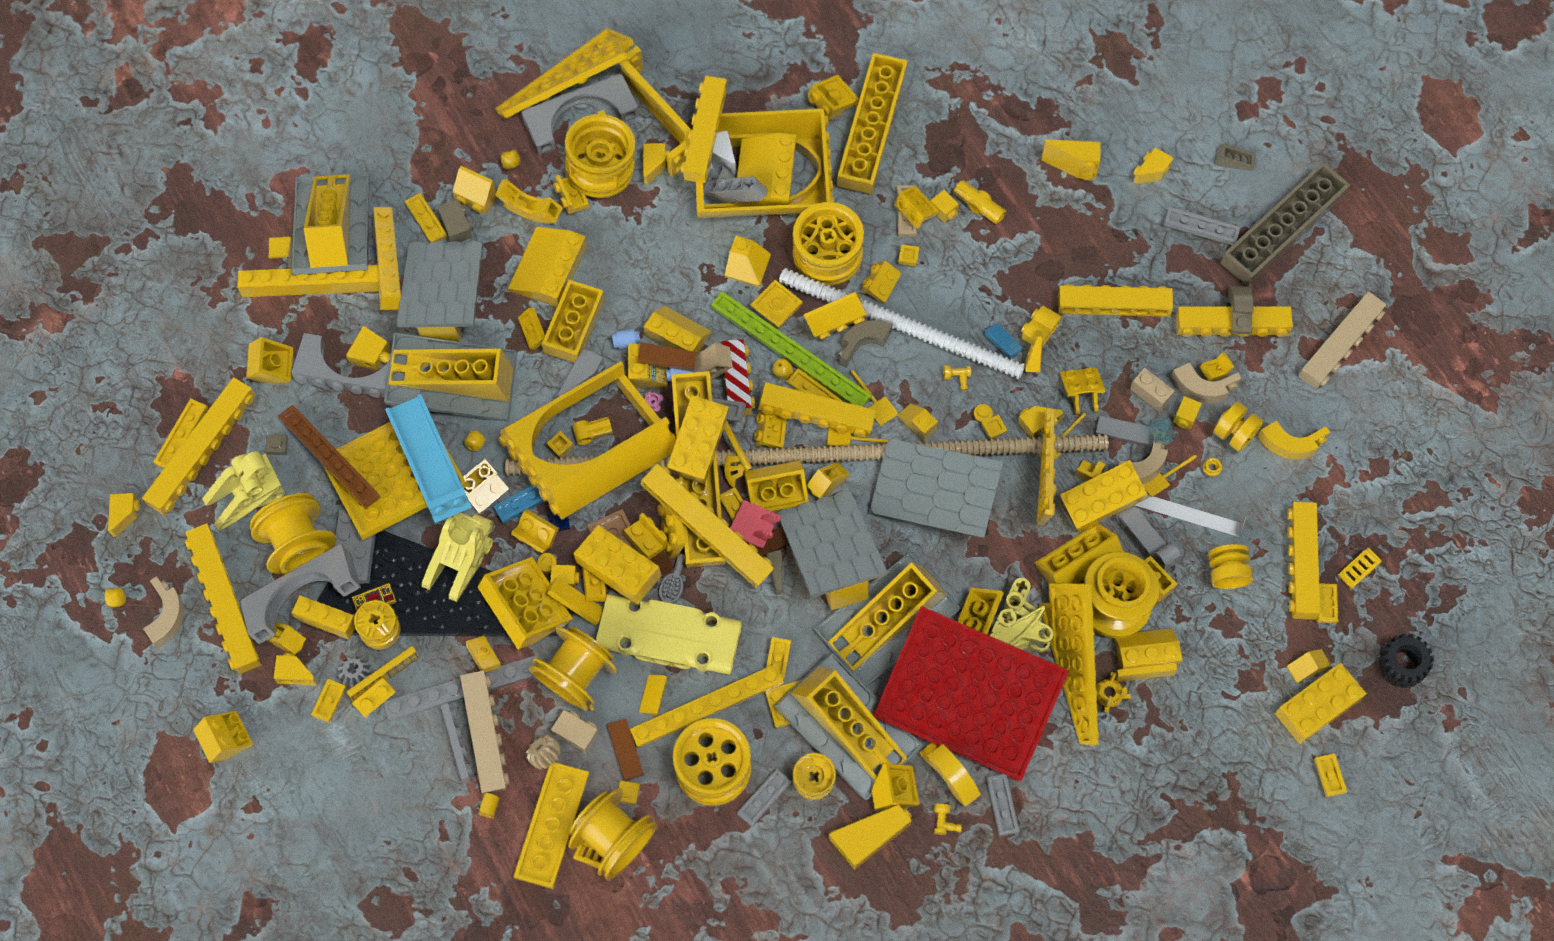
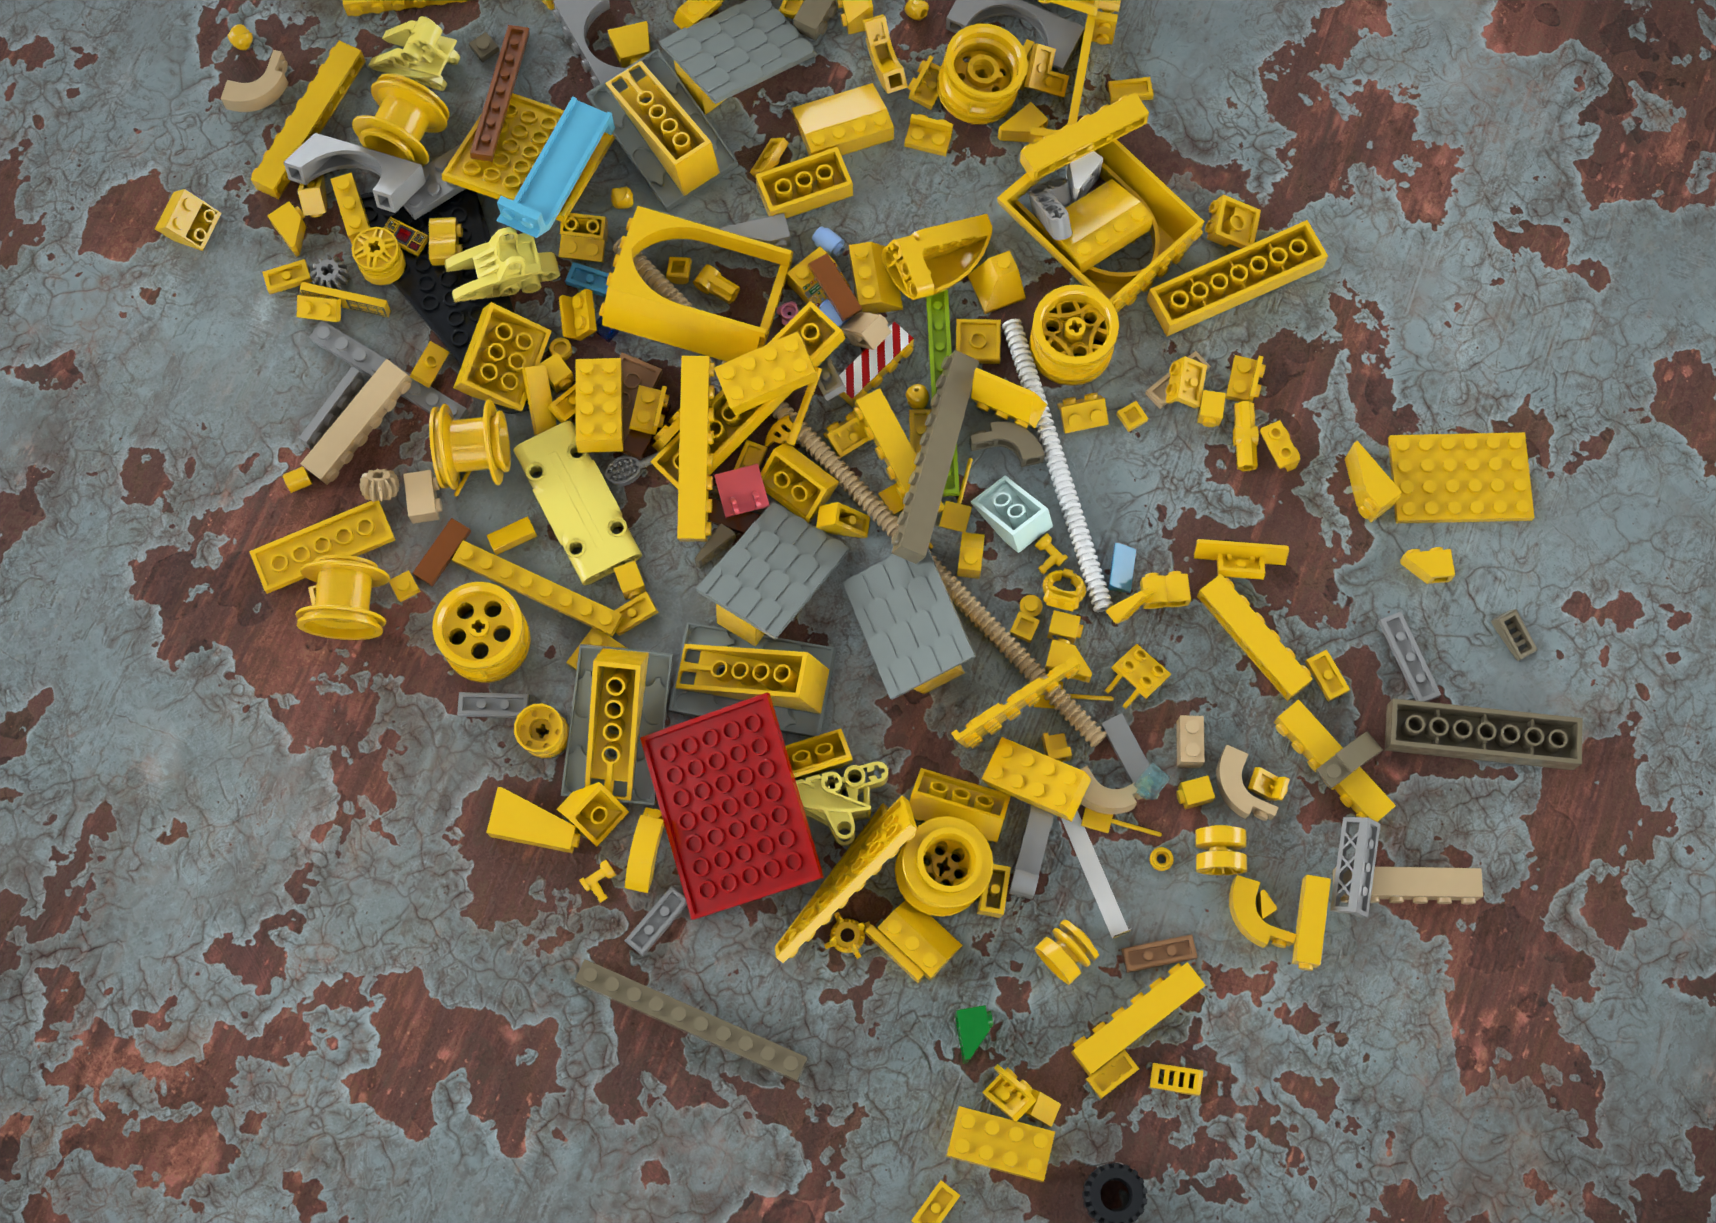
camera: 50 degrees right, 5 degrees up
none -> yellow brick [429,217,463,266]
none -> dark tan brick [574,959,808,1082]
none -> yellow brick [614,561,646,600]
none -> yellow panel [881,214,993,300]
none -> dark tan brick [892,350,979,564]
none -> yellow bracket [904,114,953,157]
none -> green slope [955,1005,993,1064]
none -> light aqua slope [971,475,1053,553]
none -> yellow bracket [982,1064,1036,1122]
none -> yellow plate [1024,44,1069,97]
none -> yellow piece [1042,568,1086,612]
none -> yellow brick [1047,610,1084,644]
none -> yellow tile [1107,77,1154,104]
none -> medium nougat tile [1121,934,1198,973]
none -> yellow bracket [1194,539,1289,580]
none -> yellow bracket [1225,355,1266,403]
none -> yellow slope [1257,889,1277,920]
none -> yellow bracket [1260,420,1300,472]
none -> yellow brick [1292,875,1331,971]
none -> yellow plate [1305,649,1350,702]
none -> light grey fence [1330,817,1381,918]
none -> yellow plate [1388,432,1535,523]

